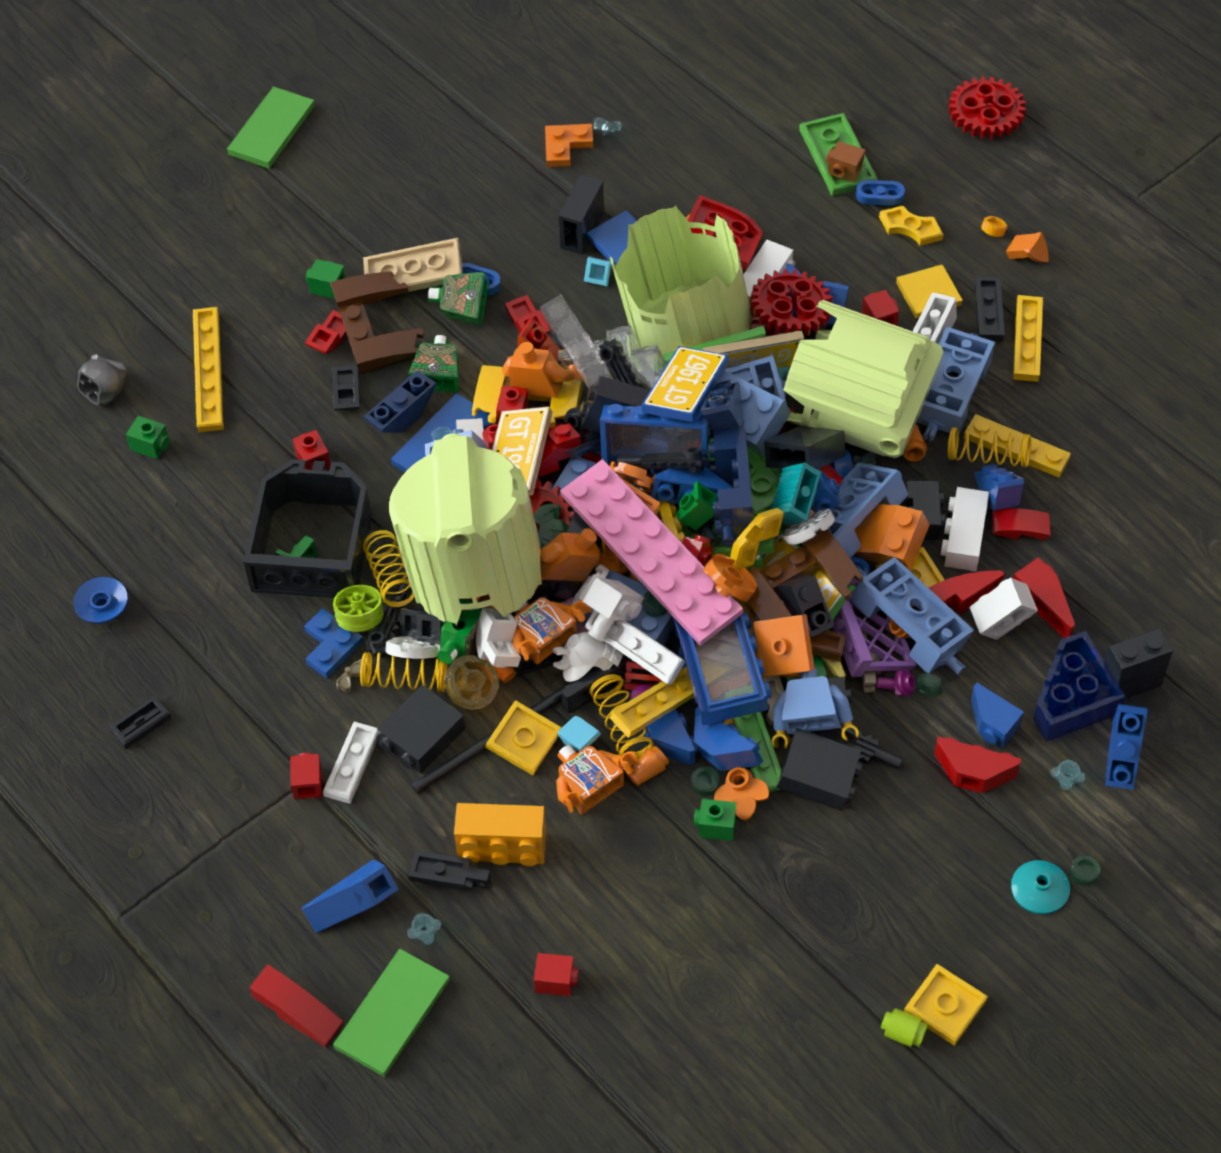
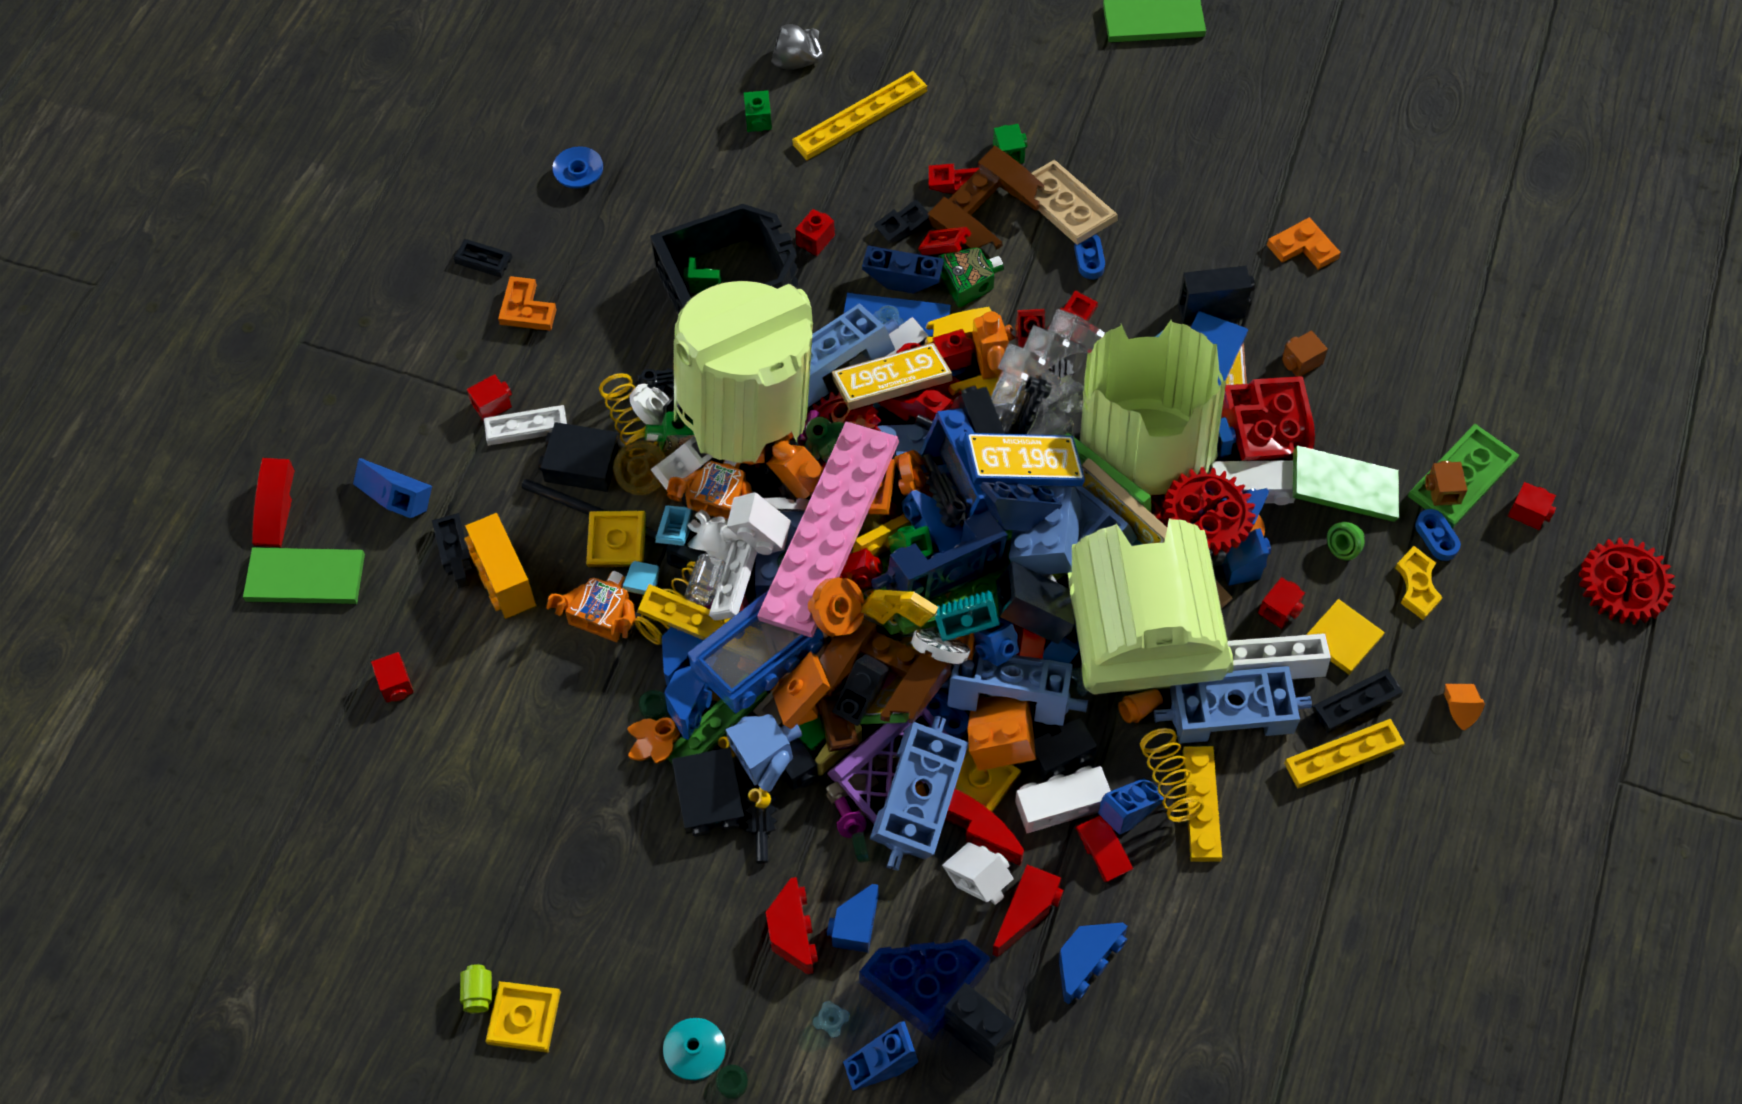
camera: 60 degrees right, 5 degrees up
blue plate [304,608,363,678] -> none
lime wheel [333,585,384,632] -> none
dark tan piece [336,659,367,692] -> none
clear light blue plate [407,913,441,945] -> none
torso [428,272,489,326] -> none
clear light blue piece [593,117,621,136] -> none
orange cone [627,746,669,787] -> none
green brick [694,799,736,841] -> none
light orange tile [981,216,1007,237] -> none
none -> orange plate [498,276,557,331]
none -> medium azure slope [656,505,693,546]
none -> clear brick [684,554,726,607]
none -> red tile [918,227,972,255]
none -> blue slope [1058,922,1128,1004]
none -> dark orange brick [1282,330,1328,377]
none -> tile [1292,446,1399,522]
none -> bright green brick [1327,522,1365,561]
none -> red brick [1508,482,1556,530]

